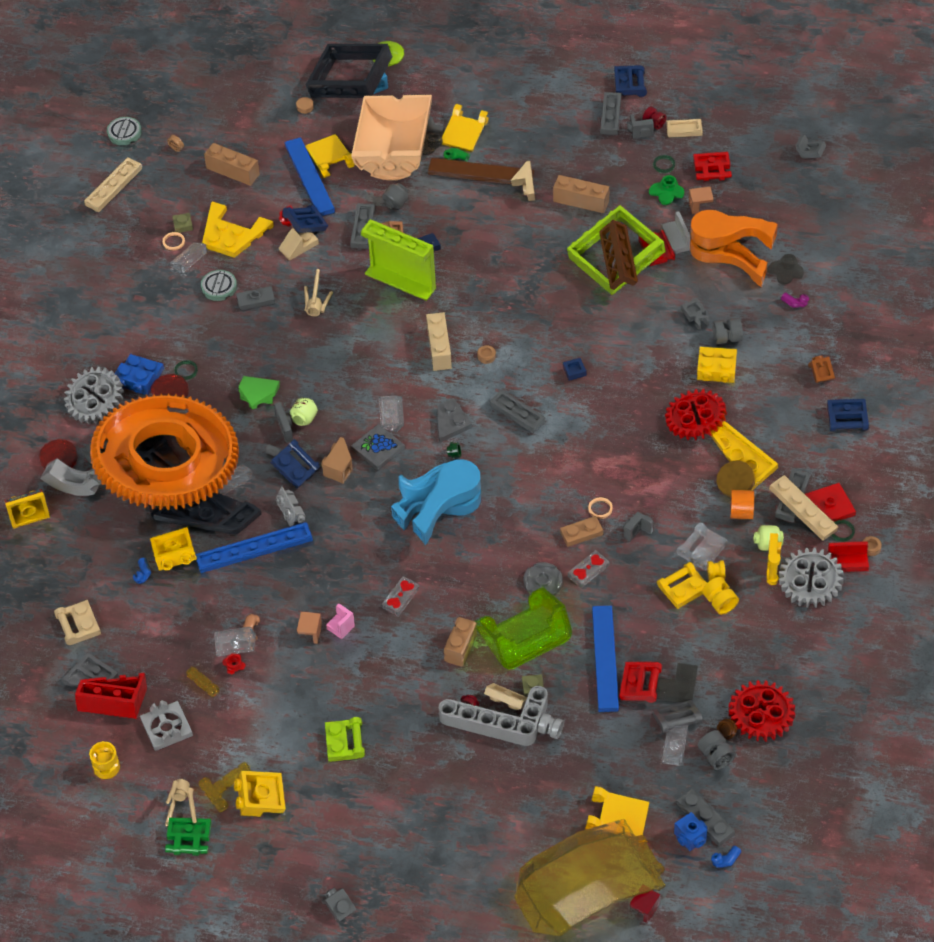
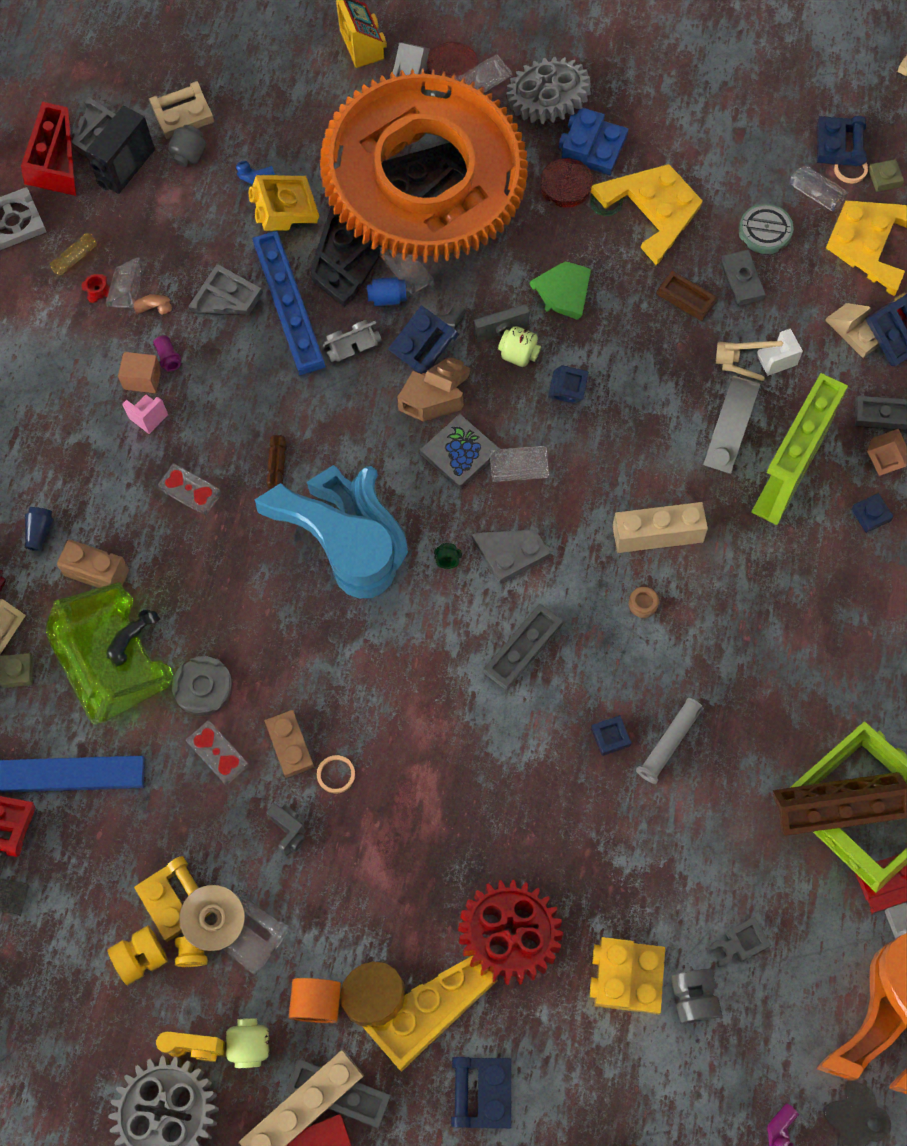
camera: 90 degrees right, 15 degrees up
none -> dark blue cone [24,507,54,551]
none -> black window [86,105,155,194]
none -> black arm [106,610,161,667]
none -> magenta pin [153,335,181,372]
none -> dark grey head [168,125,206,167]
none -> tan dish [179,885,245,951]
none -> flat silver wing [188,264,264,315]
none -> reddish brown axle [267,435,286,489]
none -> blue brick [367,277,407,307]
none -> medium nougat plate [424,358,471,392]
none -> dark blue plate [451,1057,511,1129]
none -> clear slope [456,54,513,92]
none -> dark blue brick [548,365,589,404]
none -> yellow wing [591,164,703,265]
none -> light grey pin [636,698,704,784]
none -> reddish brown tile [656,270,718,321]
none -> light grey arch [703,376,761,474]
none -> white panel [756,329,803,376]
none -> dark blue plate [817,116,867,166]

